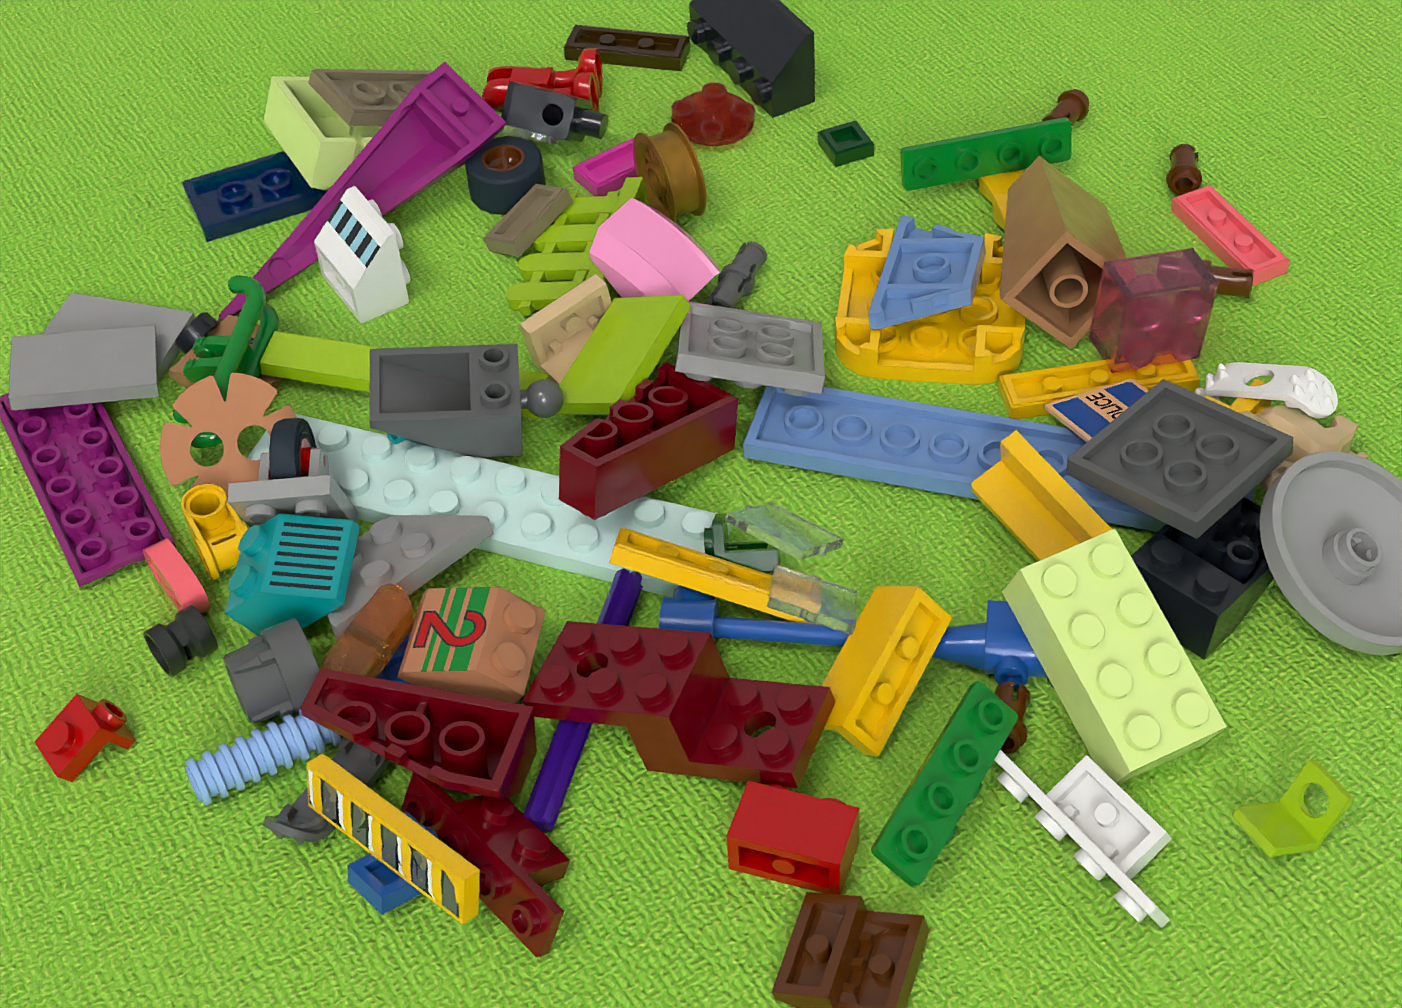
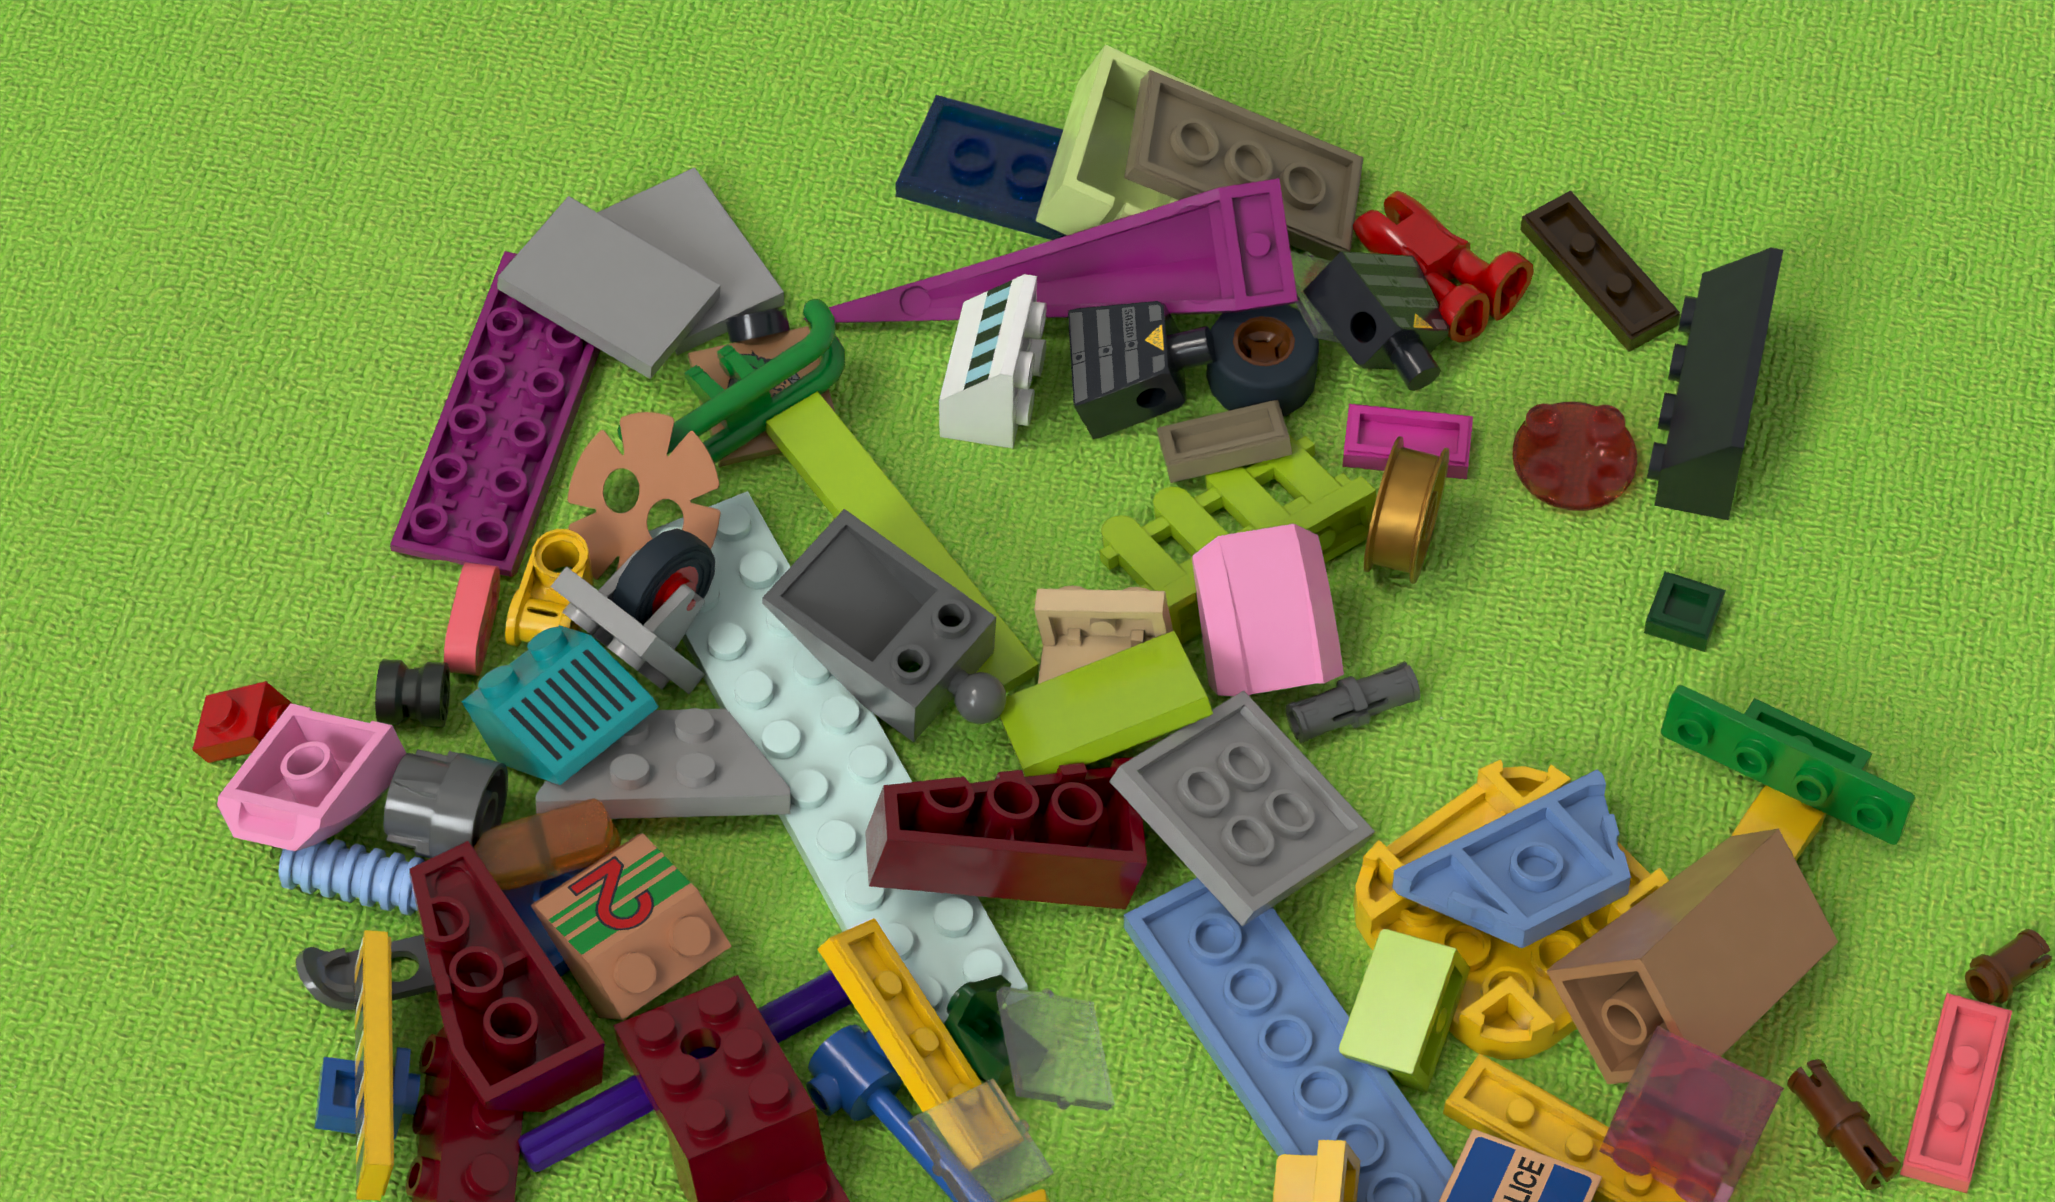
camera: 40 degrees right, 10 degrees up
reddish brown pin [1041,89,1089,125] -> none
none -> bright pink slope [217,704,407,851]
none -> black torso [1068,301,1216,440]
none -> lime panel [1339,929,1470,1093]

